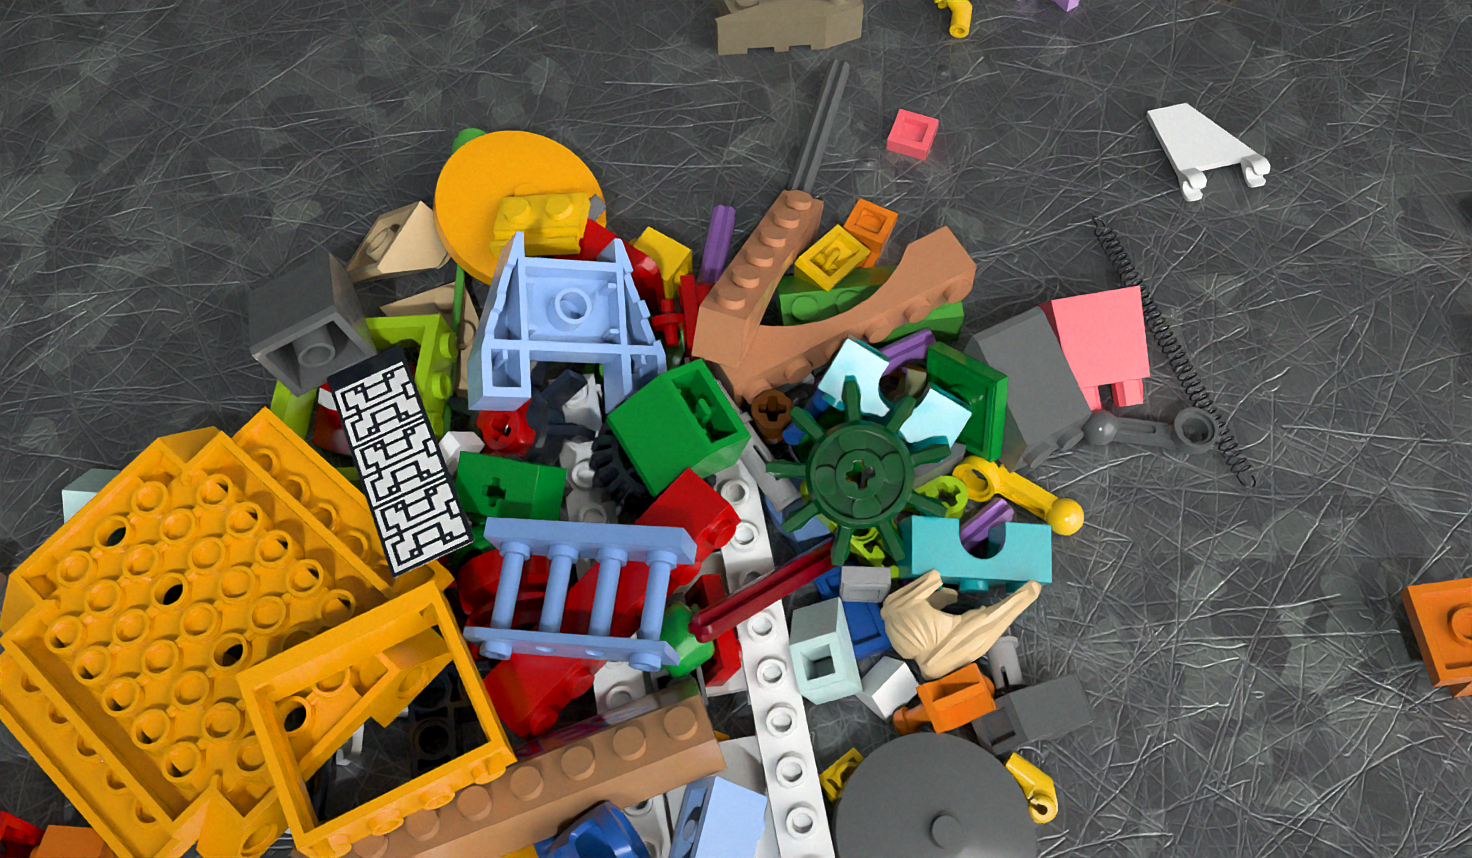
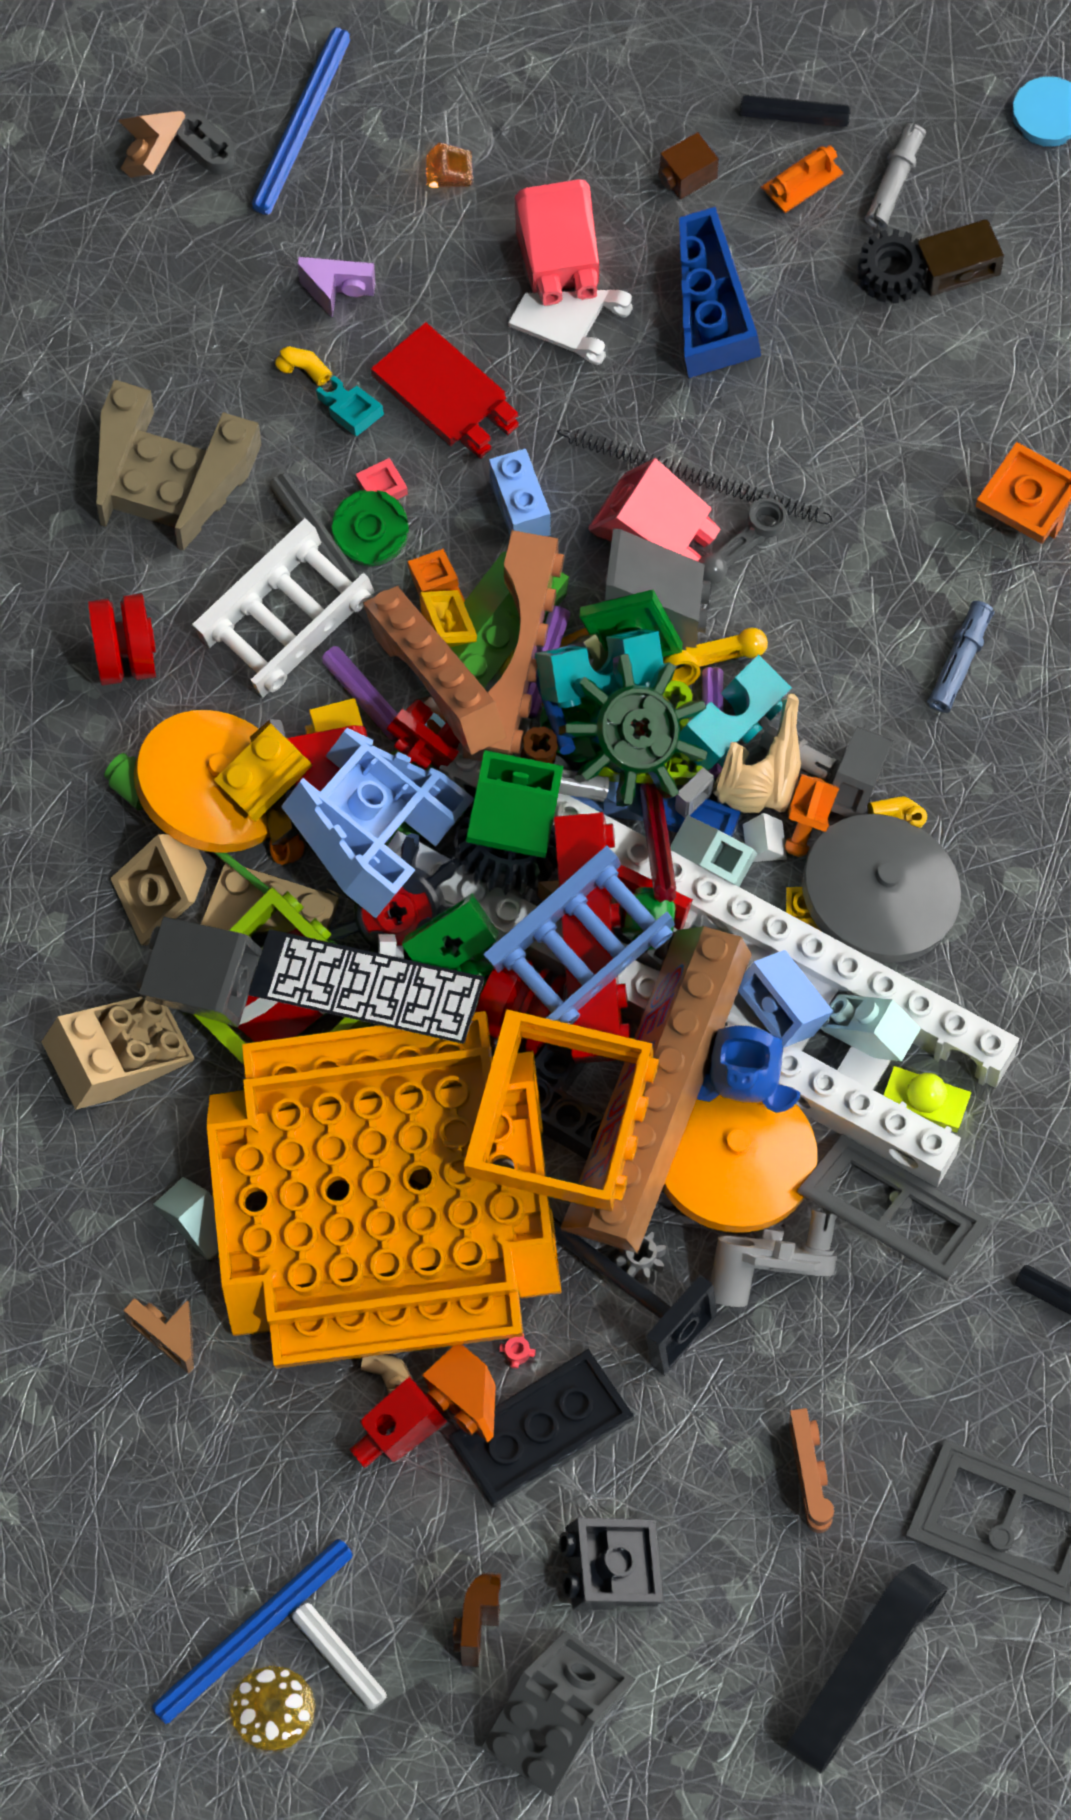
camera: 50 degrees left, 5 degrees up
none -> tan slope [42,996,195,1110]
none -> red wheel [88,593,156,686]
none -> white fence [192,518,374,698]
none -> teal plate [316,375,384,437]
none -> green tile [332,490,409,567]
none -> tan arm [361,1355,413,1394]
none -> red tile [371,322,519,459]
none -> light blue brick [489,448,550,536]
none -> coral hips [515,180,599,306]
none -> reddish brown brick [658,132,719,200]
none -> blue wedge [679,207,761,378]
none -> sand blue pin [927,601,995,713]

